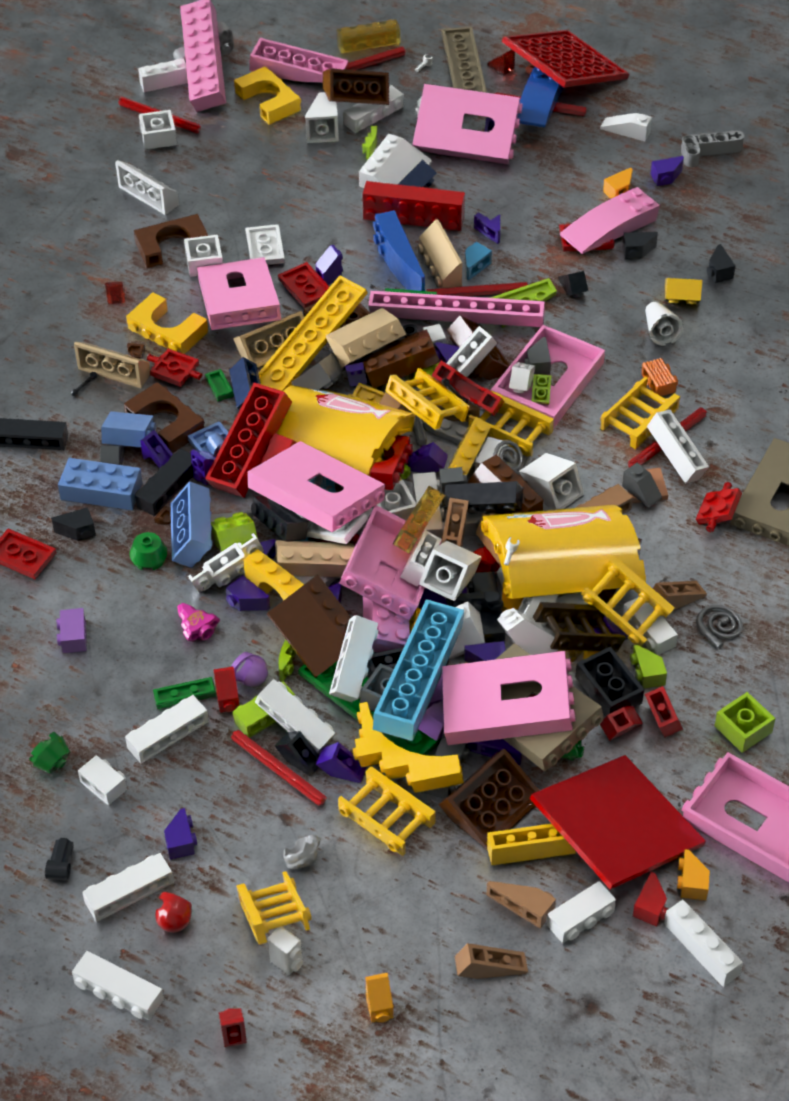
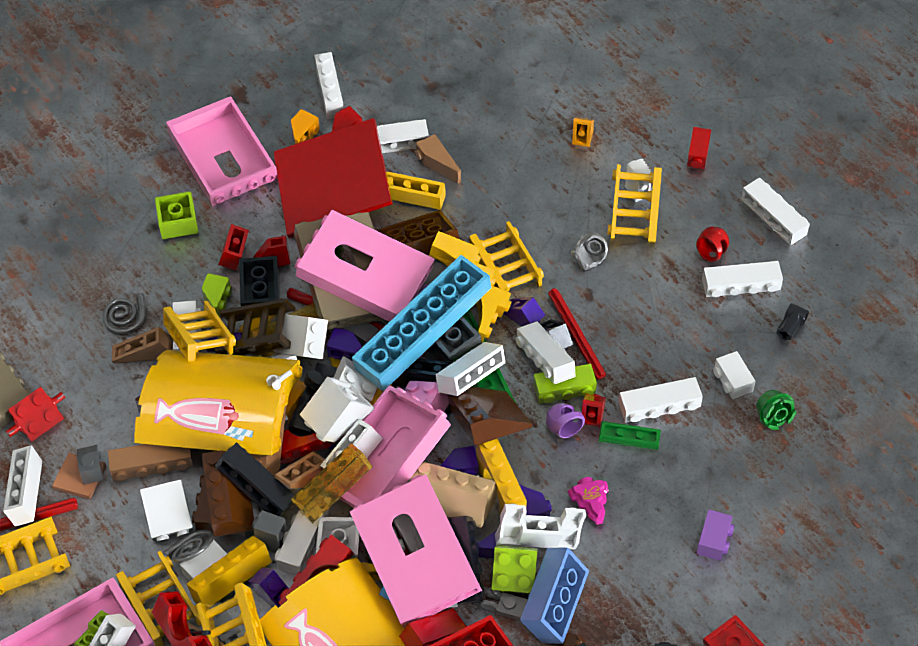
camera: 155 degrees left, 5 degrees up
green cone [129,532,168,570] -> none
dark purple slope [164,808,198,860] -> none
lime slope [278,640,296,682] -> none
medium nougat slope [455,943,528,979] -> none

